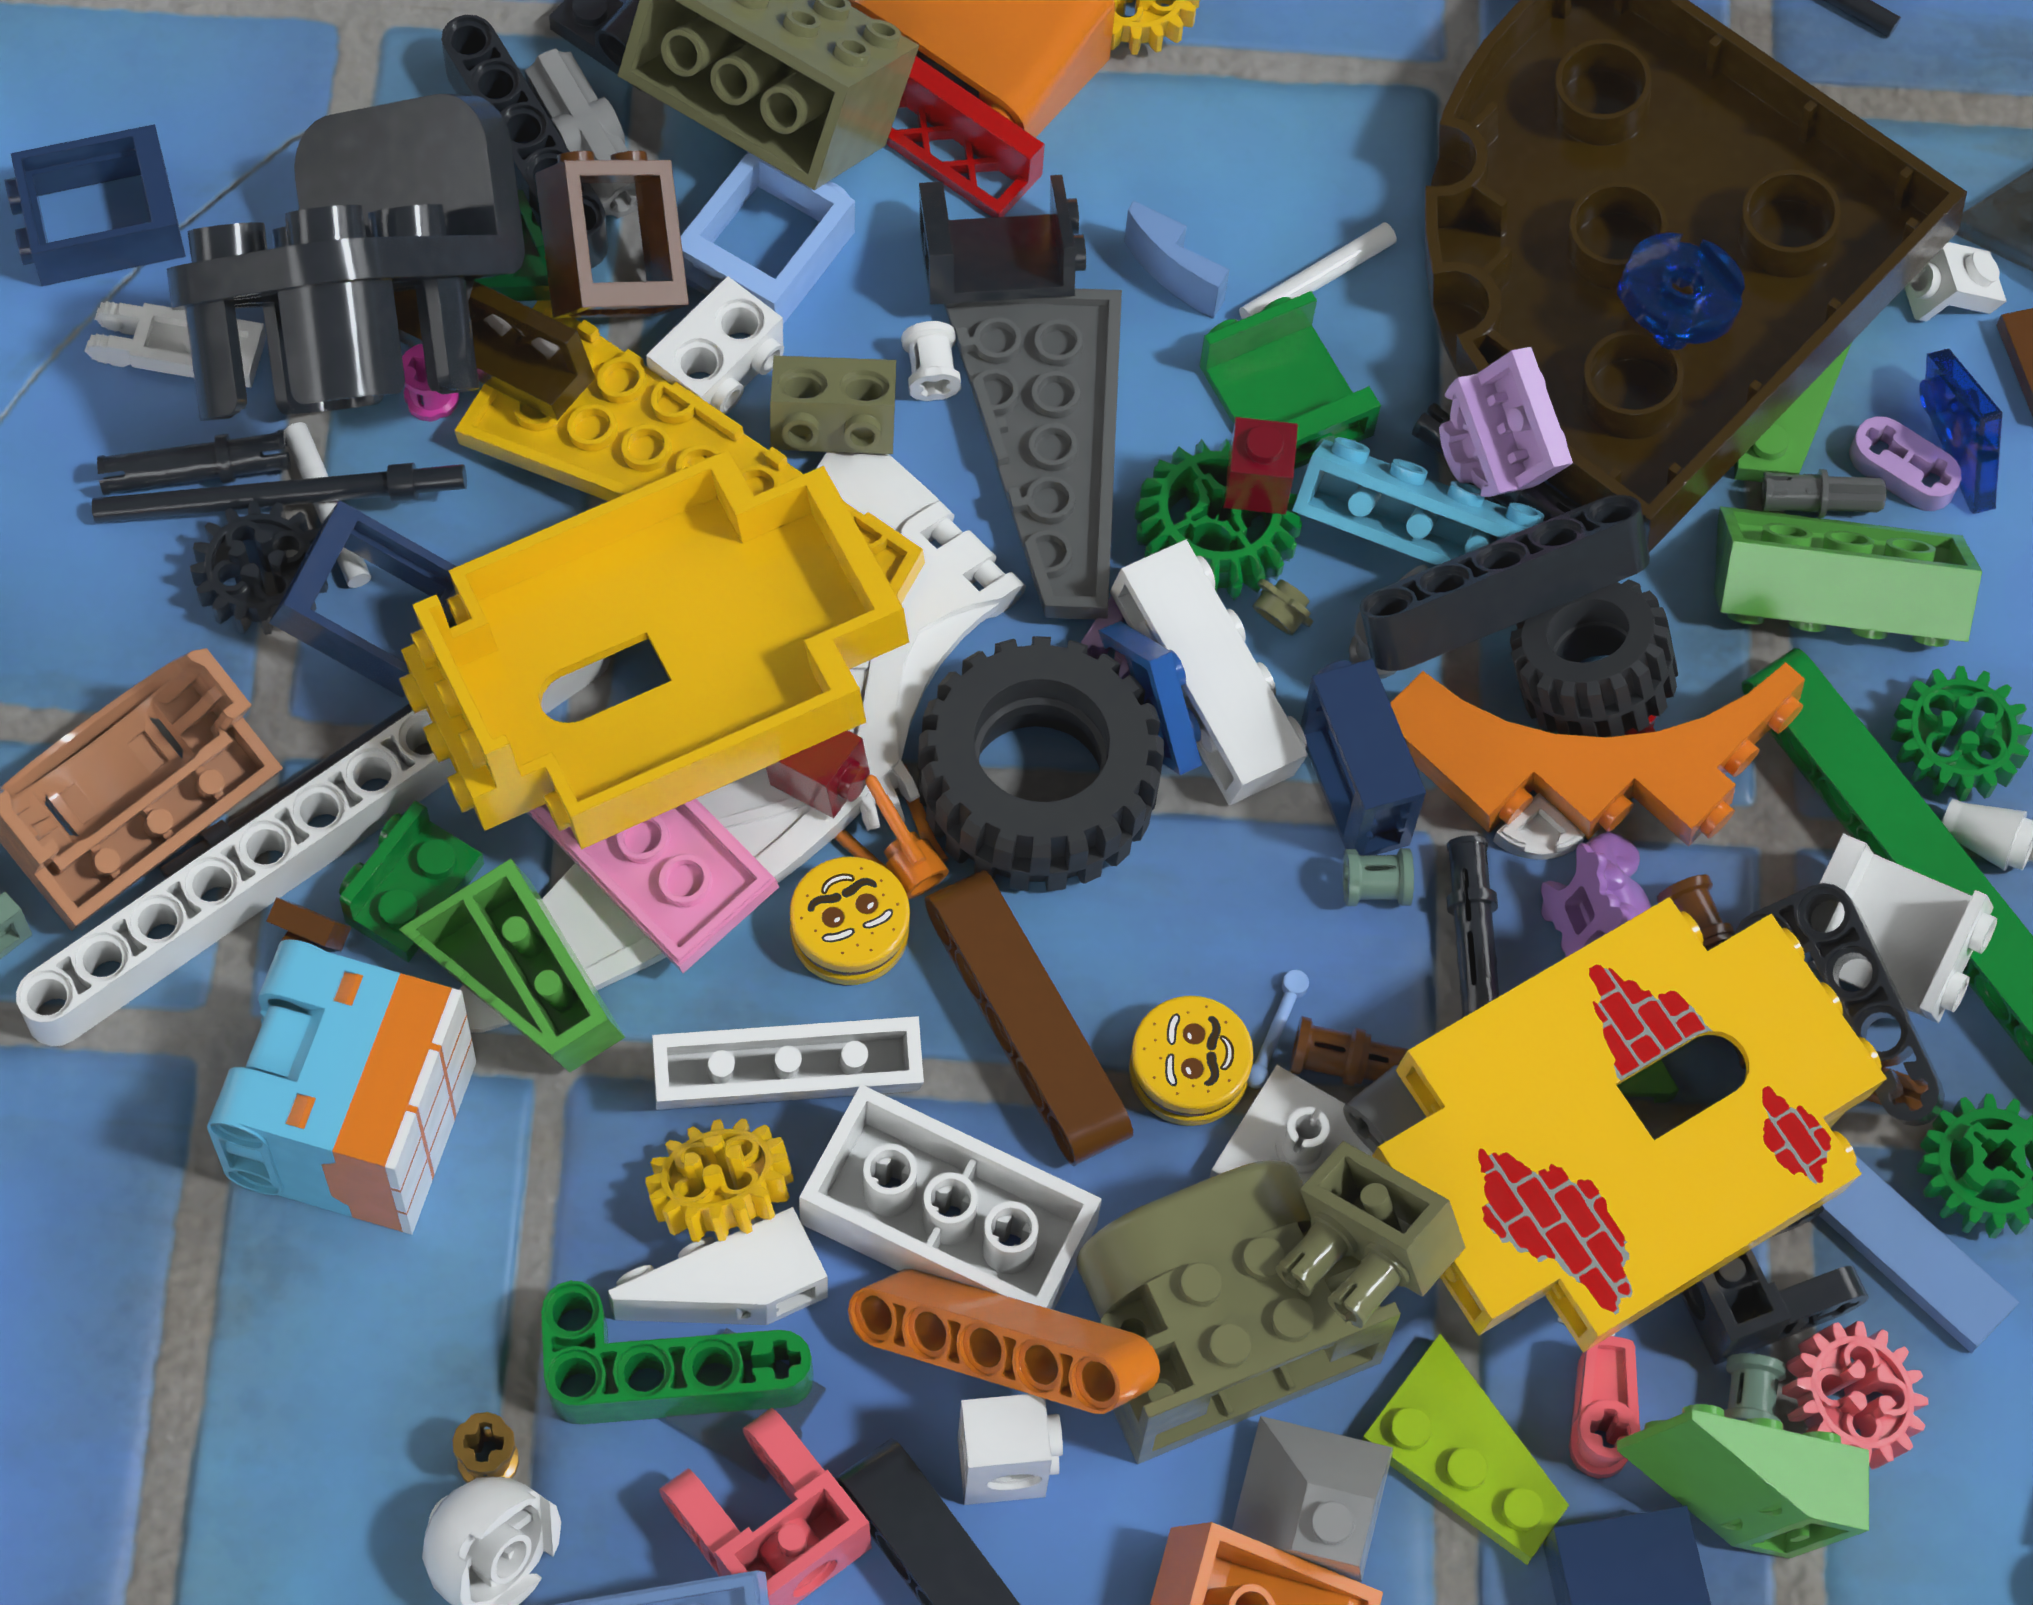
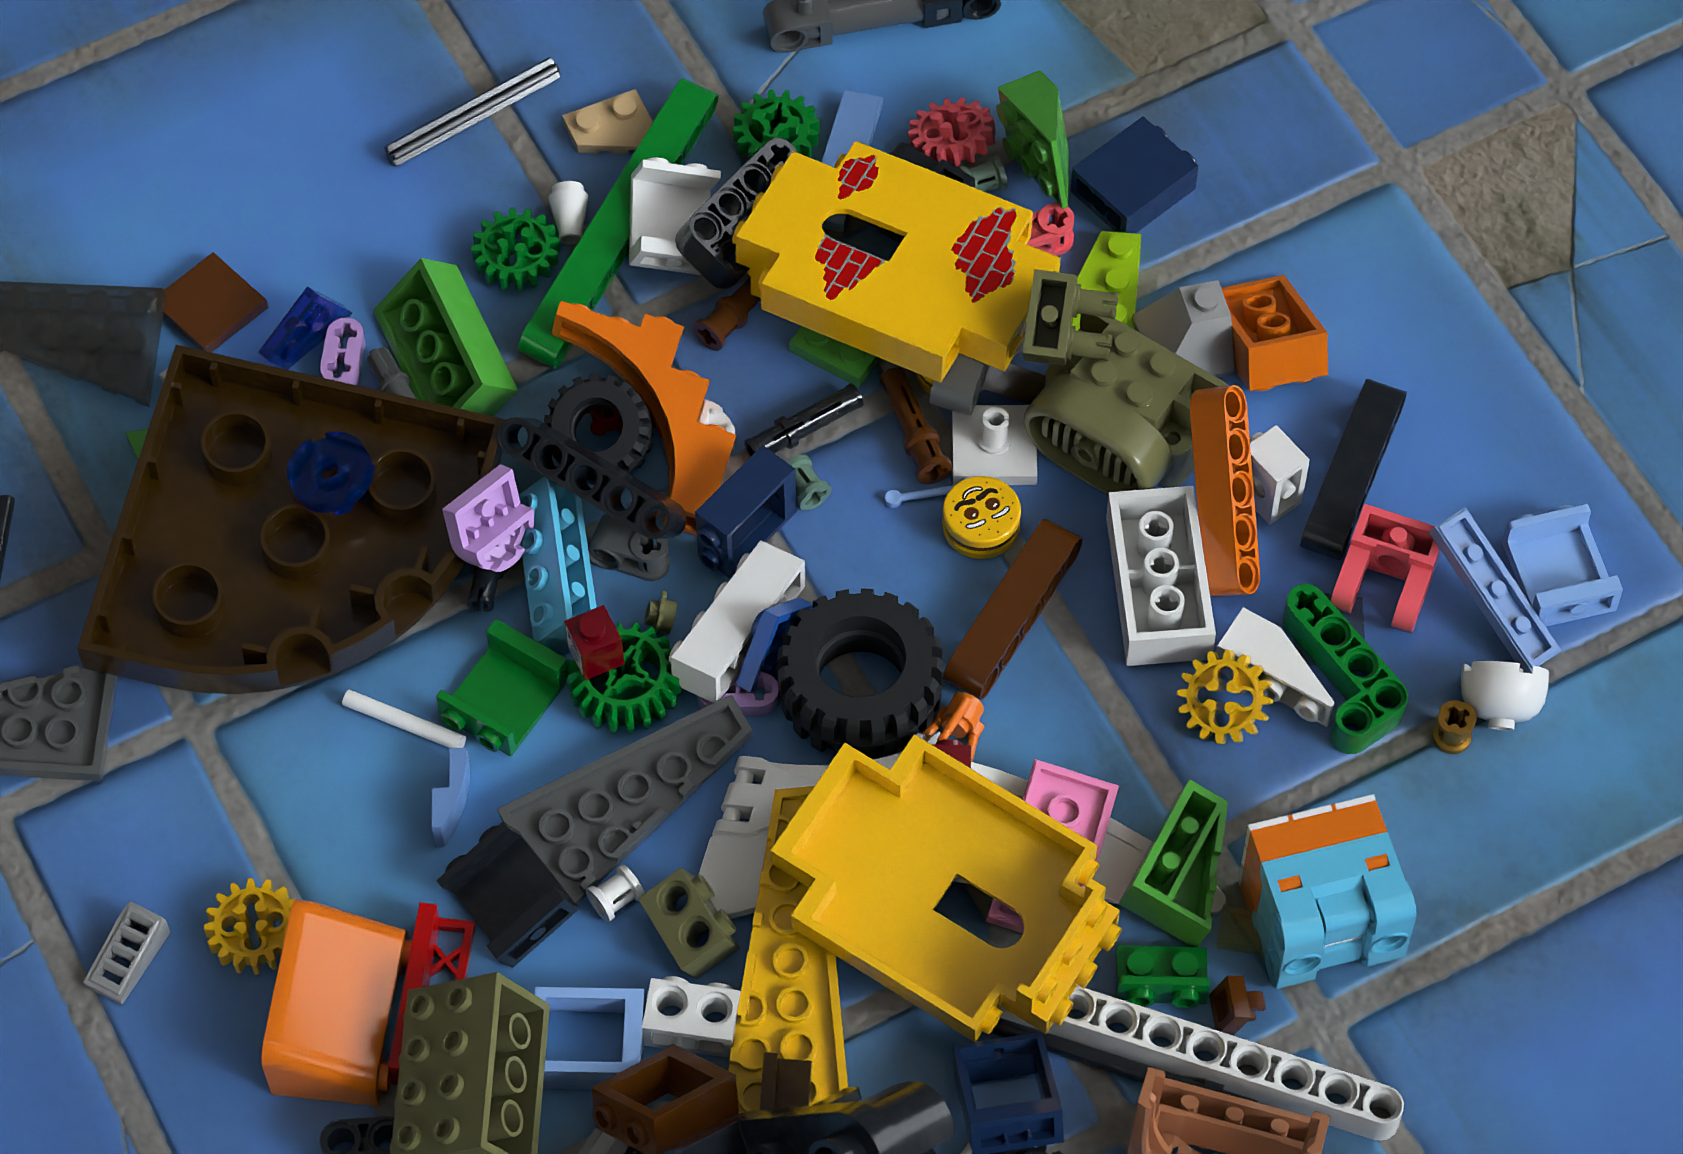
camera: 115 degrees left, 5 degrees down
white brick [652,1016,924,1110] -> none
yellow head [790,856,910,985] -> none
medium lavender animal [1541,832,1651,958] -> none

